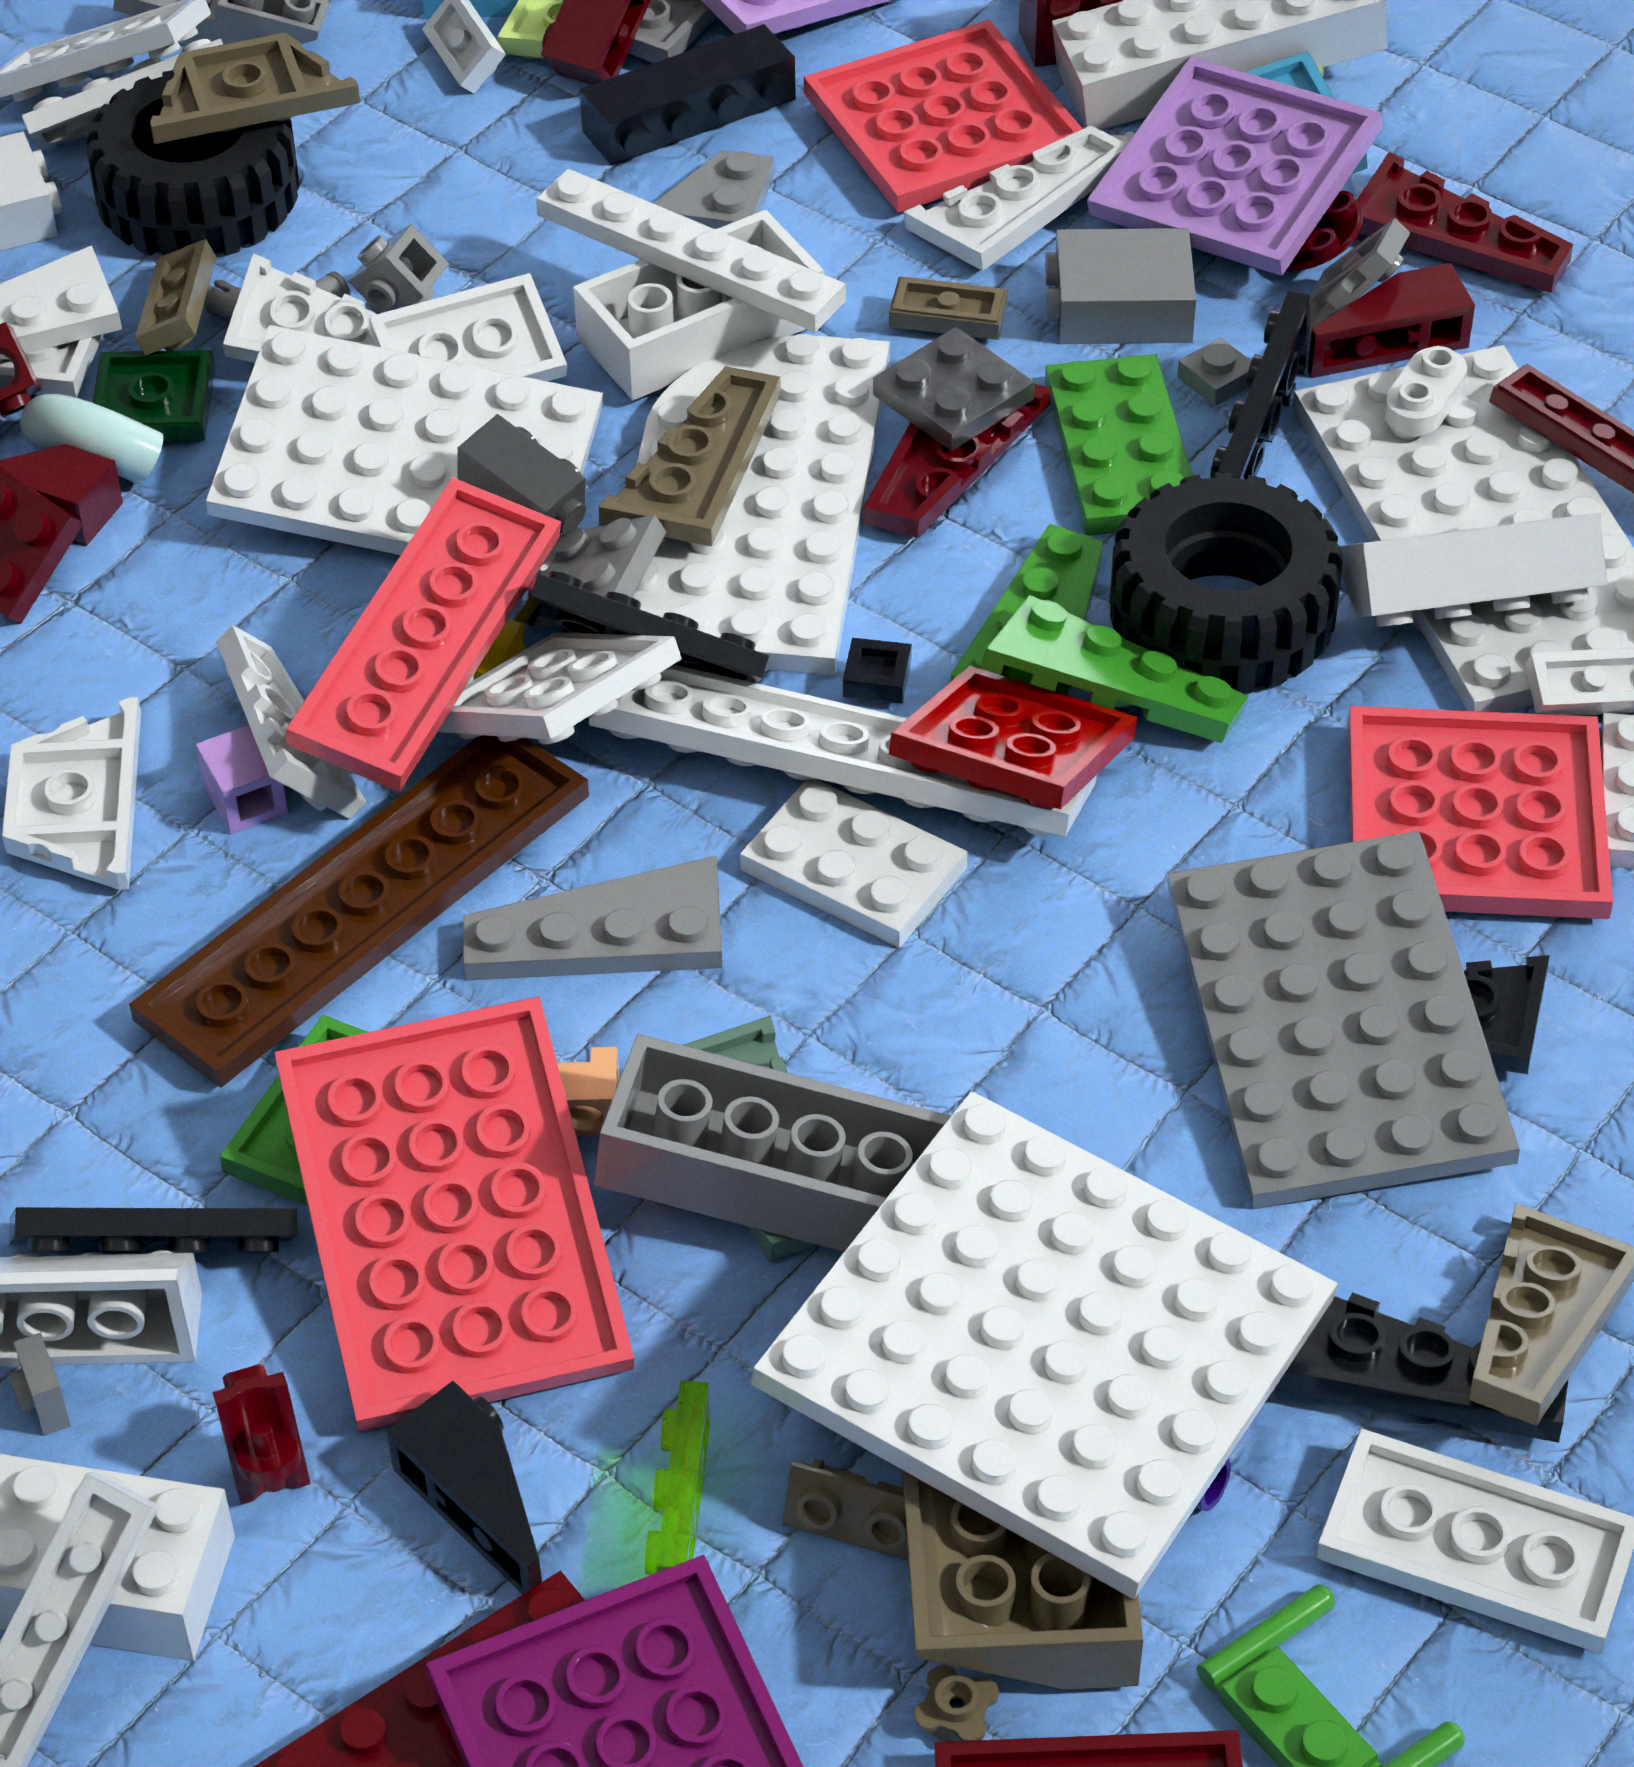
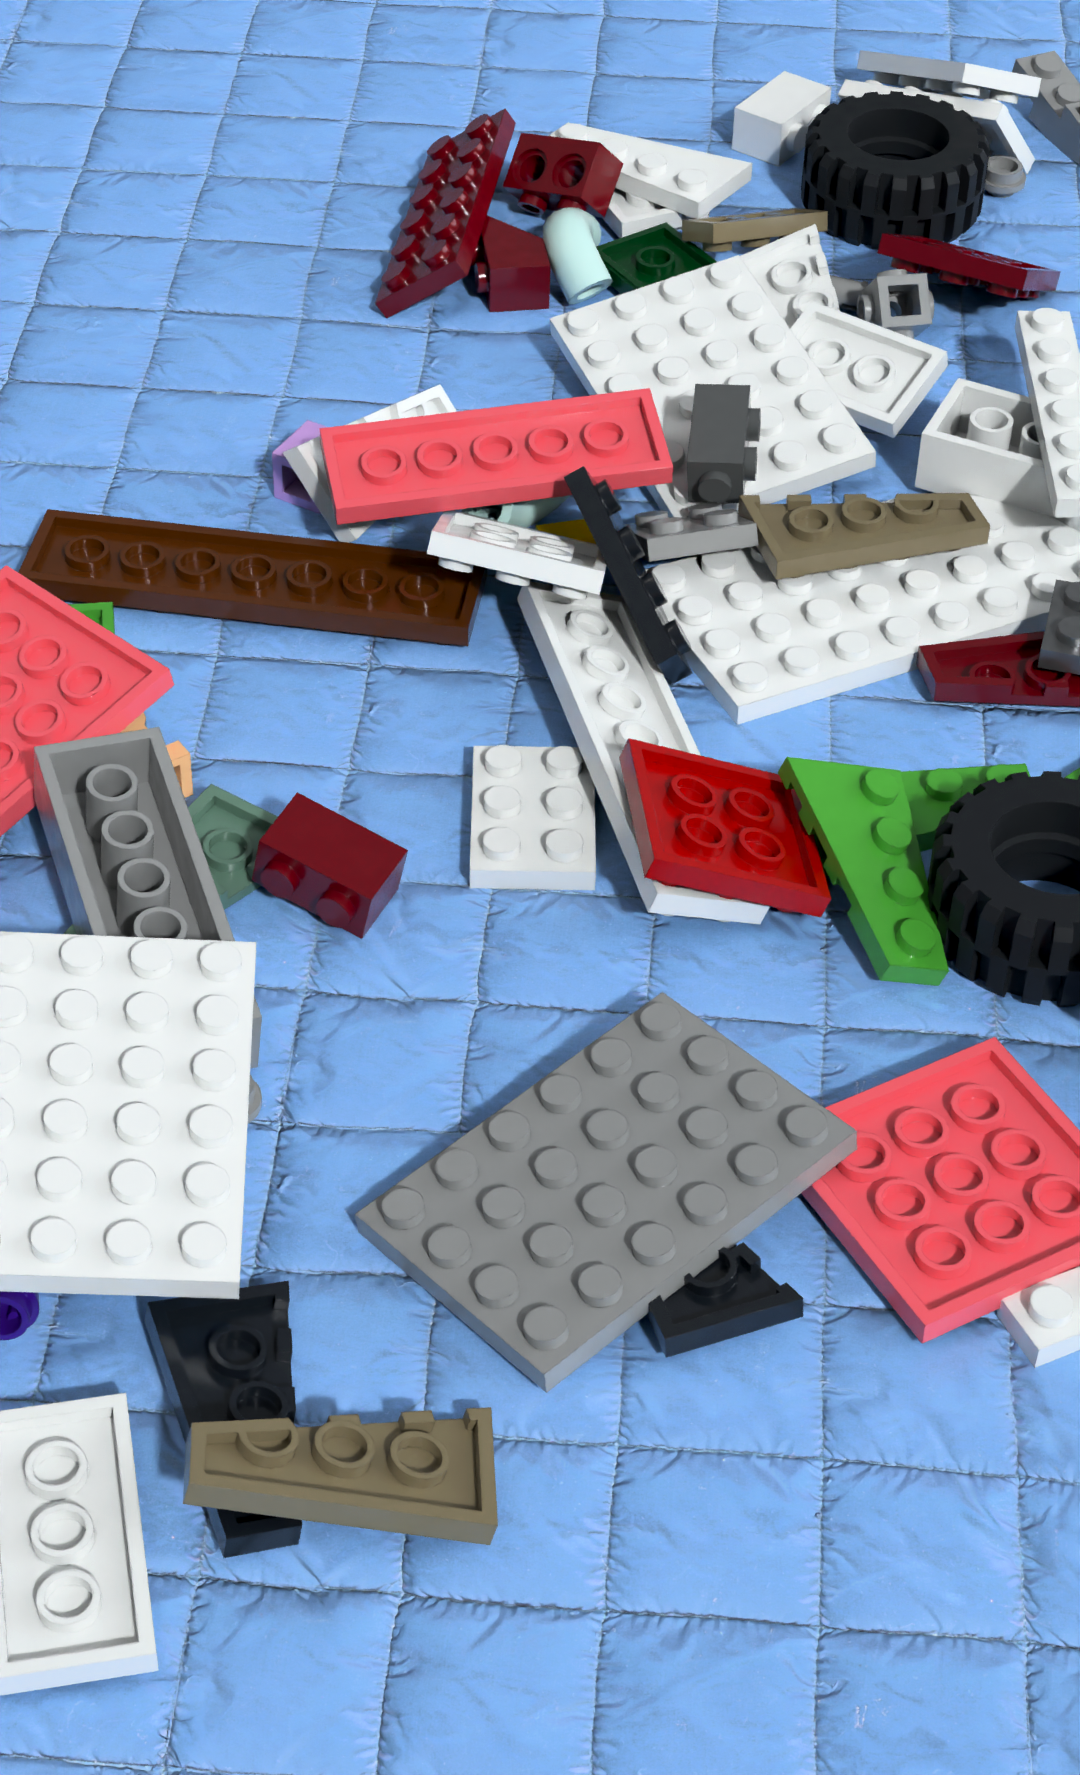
camera: 55 degrees right, 5 degrees down
white wing [2,697,141,890] -> none
dark tan wing [150,32,360,144] -> none
light grey wing [463,855,723,980] -> none
black plate [843,637,912,704] -> none
none -> dark red brick [252,792,408,939]
none -> dark red plate [877,233,1061,298]

